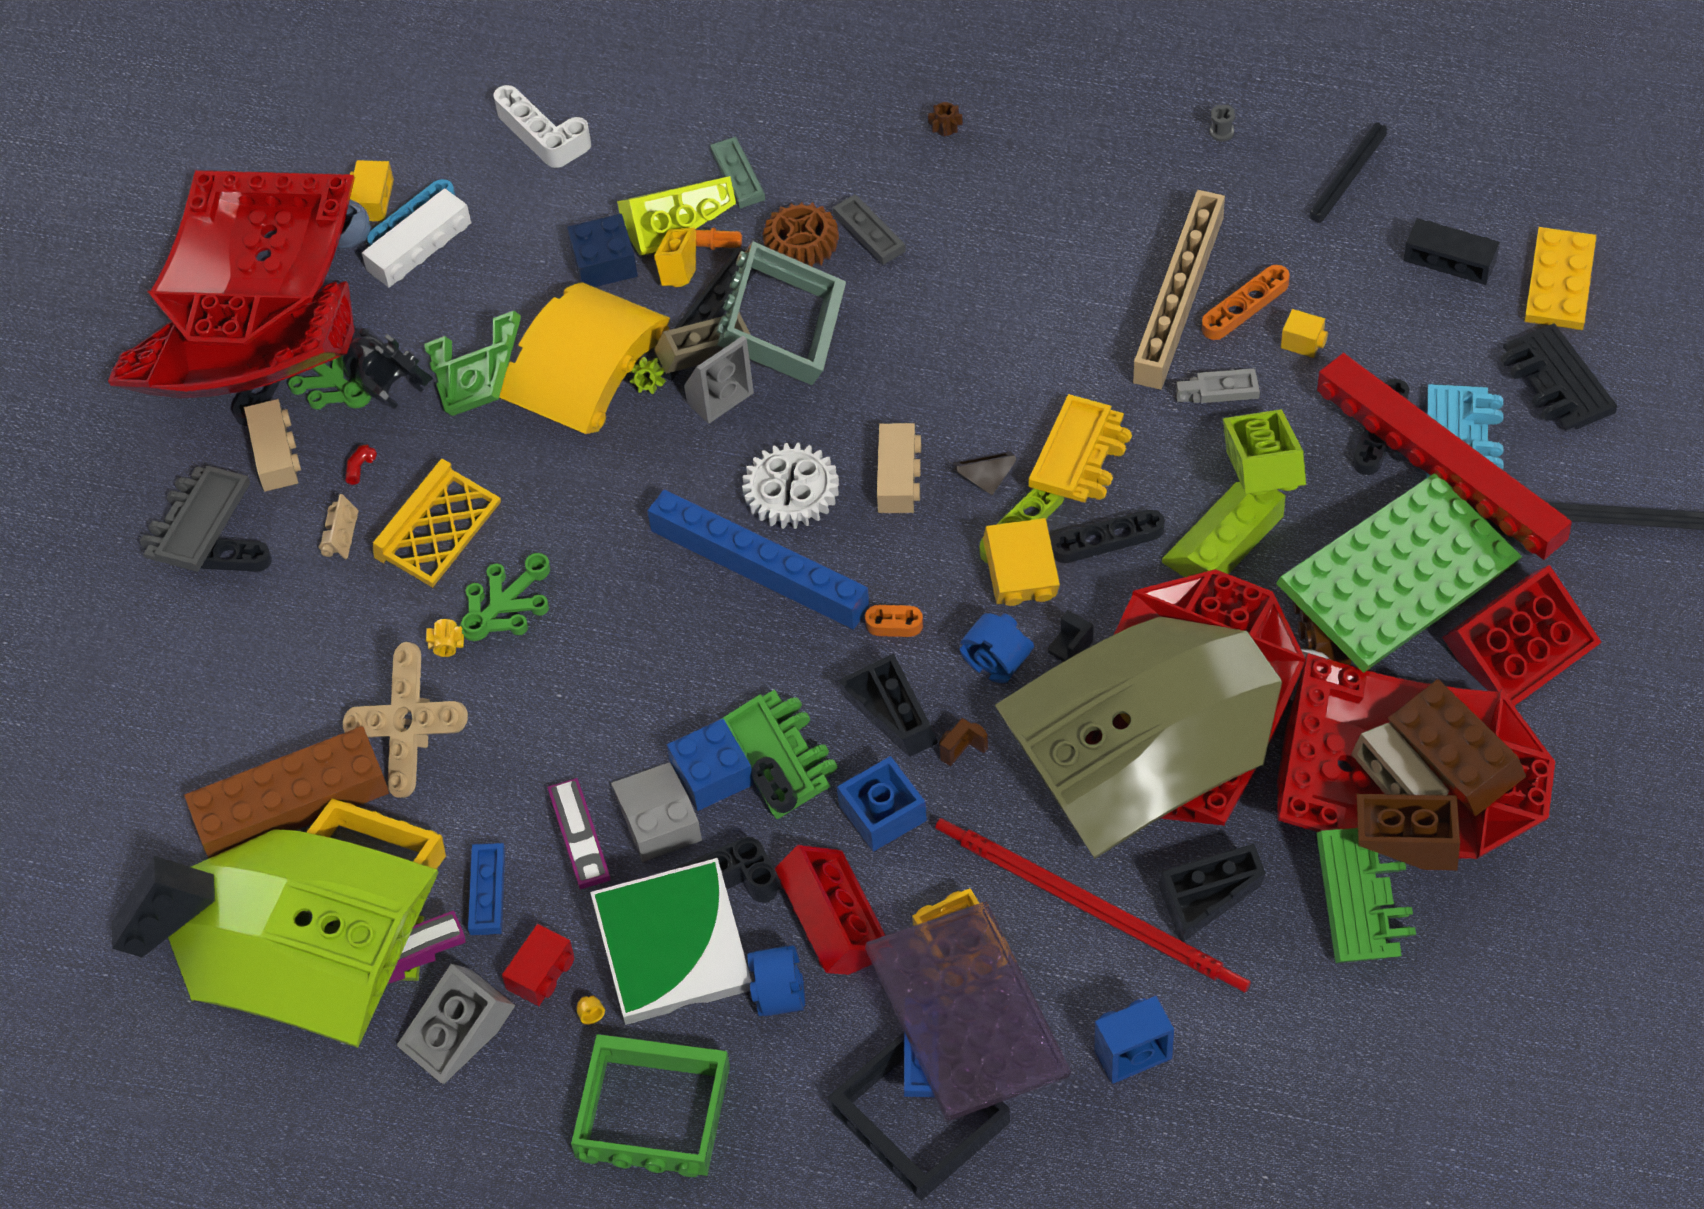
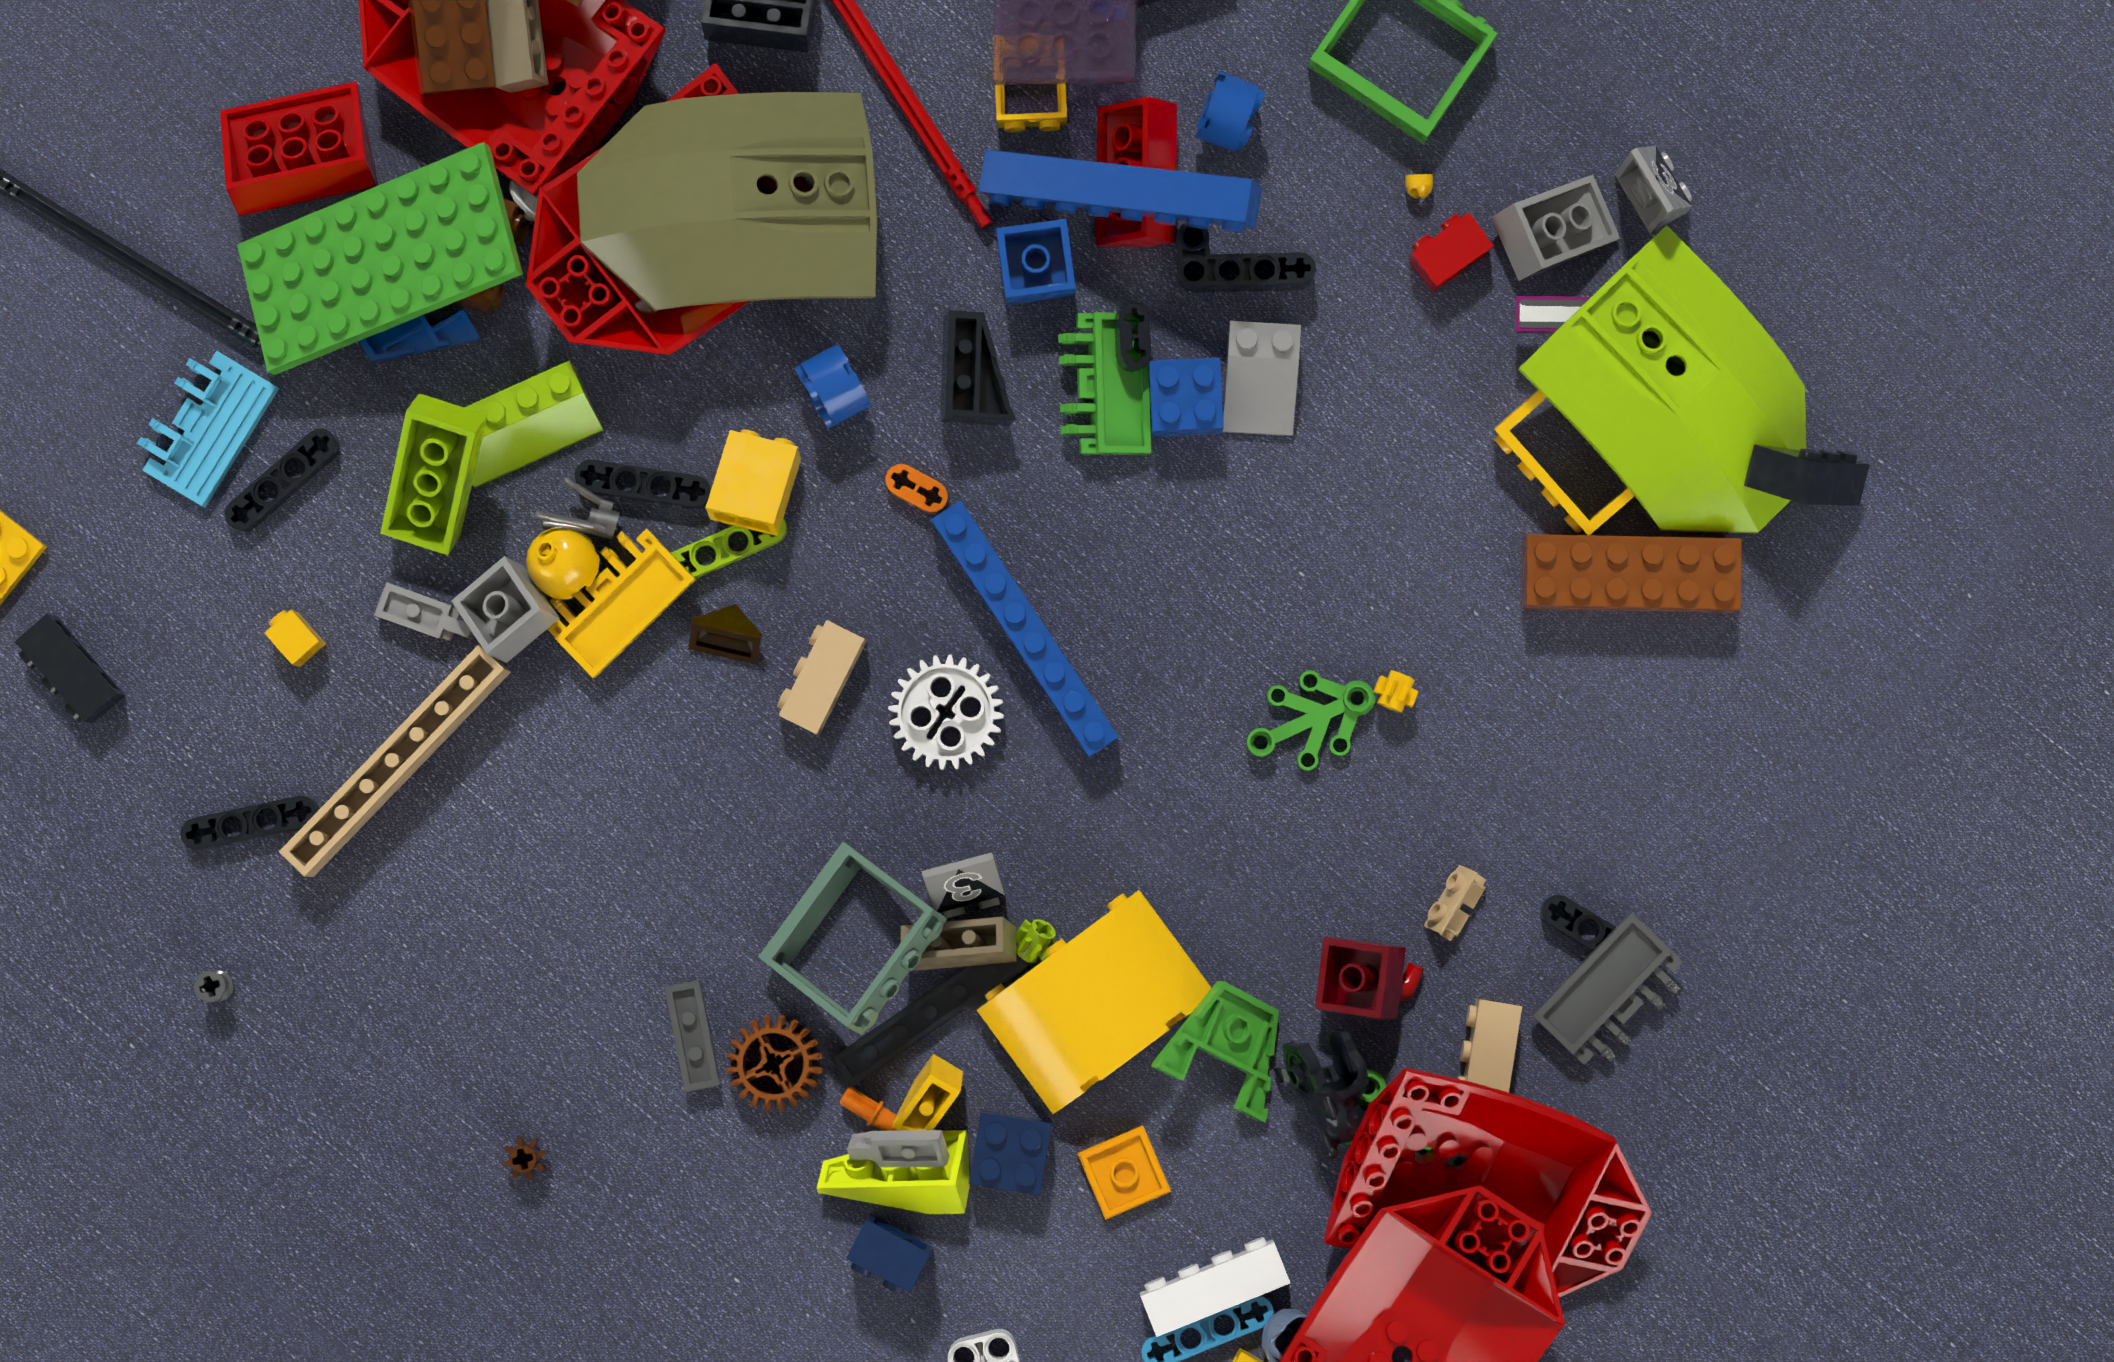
camera: 155 degrees left, 30 degrees up
tan piece [343,642,468,798] -> none
yellow fence [373,458,501,588] -> none
blue plate [468,843,505,935] -> none
slope [547,778,611,890] -> none
green tile [590,858,752,1025] -> none
sand green tile [710,137,765,208] -> none
reddish brown bracket [939,718,988,767] -> none
black panel [1048,610,1093,662] -> none
orange beam [1201,265,1290,340] -> none
black axle [1309,122,1387,223] -> none
red brick [1317,352,1572,560] -> none
black hinge [1500,323,1617,431] -> none
none -> black beam [181,796,320,850]
none -> light grey brick [451,556,560,663]
none -> yellow cylinder [526,527,600,600]
none -> flat silver plant [535,478,620,540]
none -> dark blue brick [846,1214,933,1294]
none -> light grey hinge [847,1130,949,1167]
none -> blue brick [979,150,1263,233]
none -> light orange tile [1077,1125,1171,1220]
none -> dark red brick [1315,937,1406,1019]
none -> light grey slope [1614,146,1692,234]

